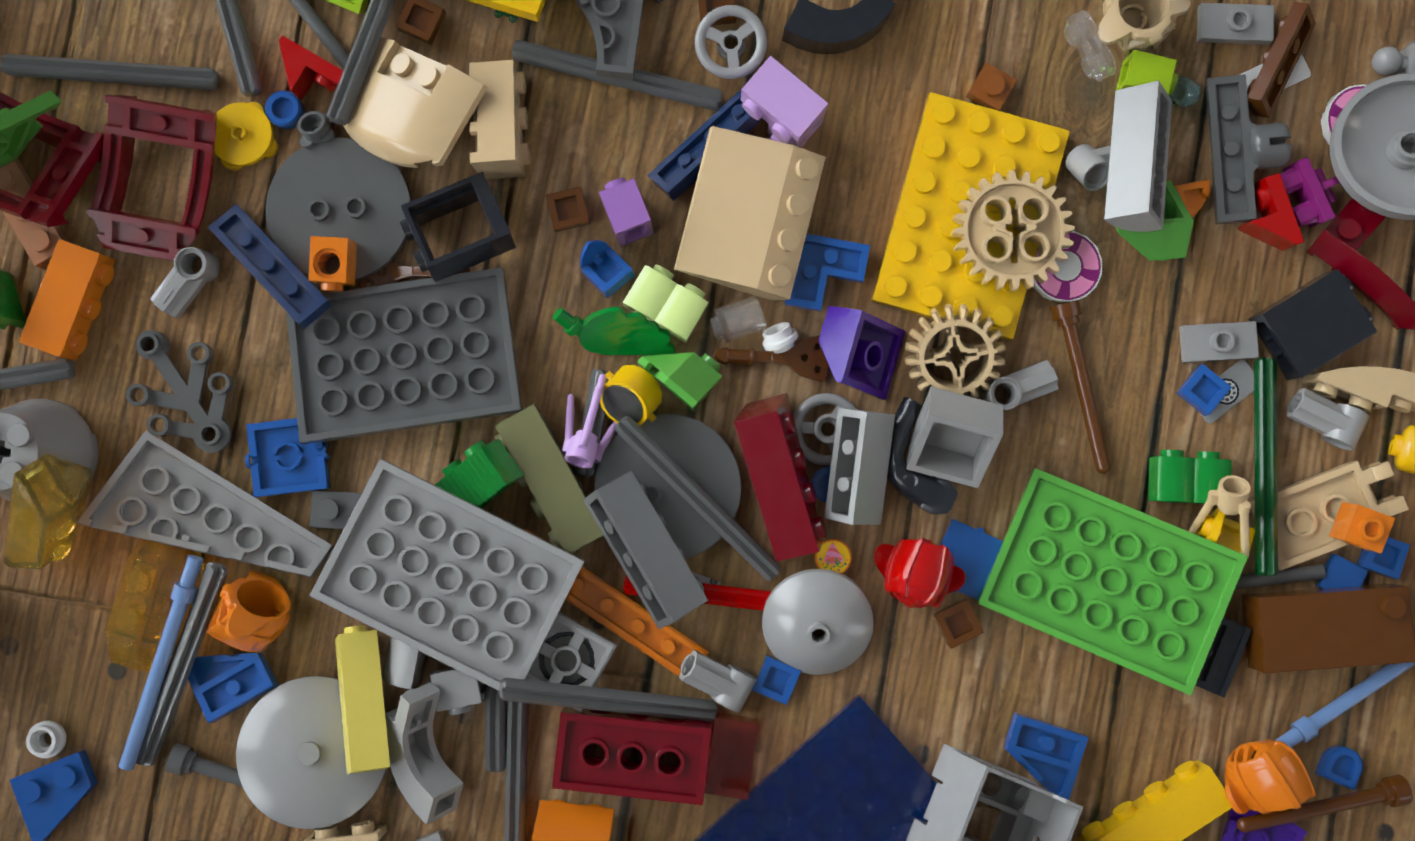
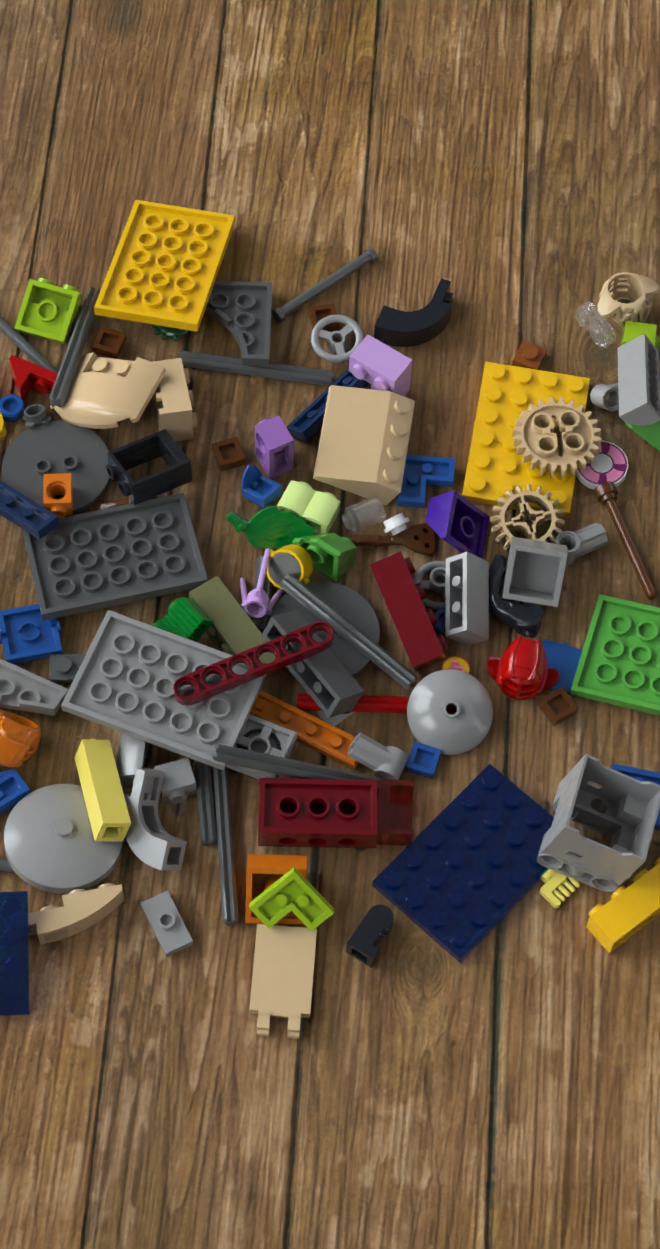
camera: 10 degrees left, 25 degrees down
none -> dark red beam [173,622,333,706]

